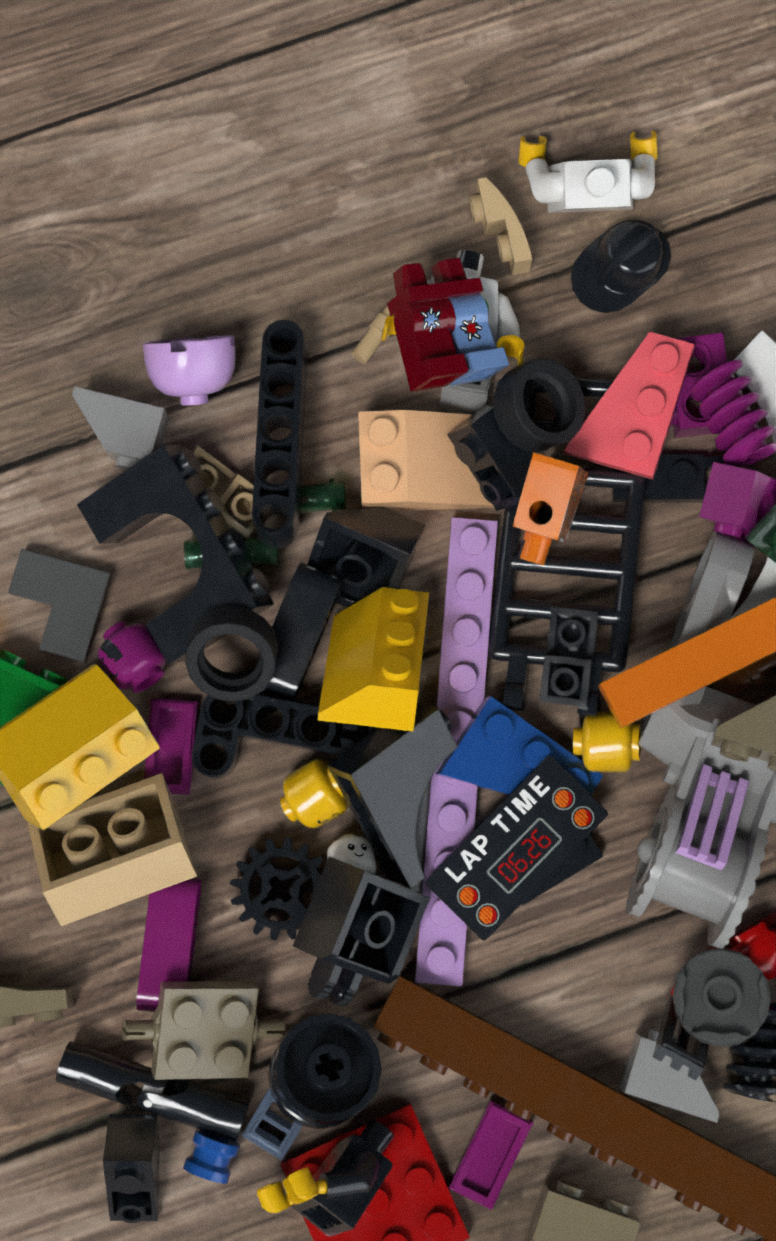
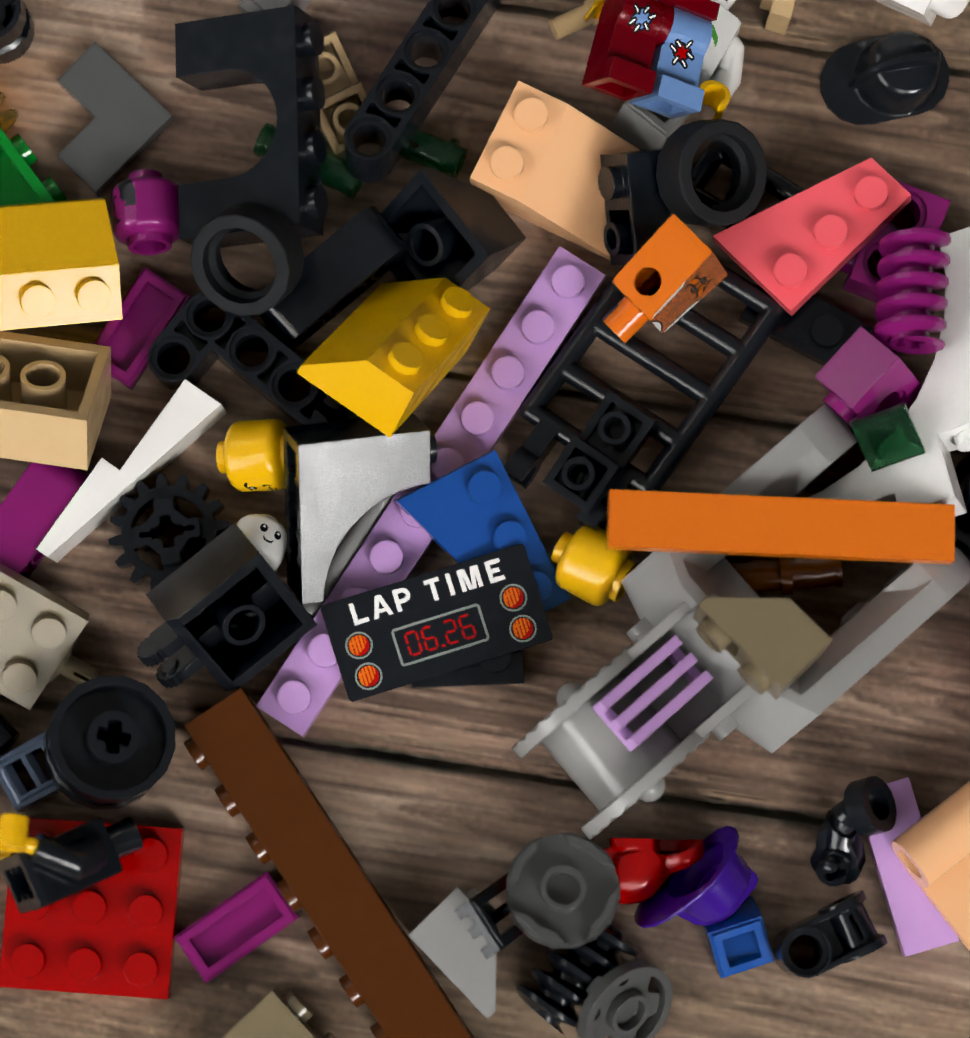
camera: 30 degrees right, 0 degrees up
none -> white slope [36,379,227,563]

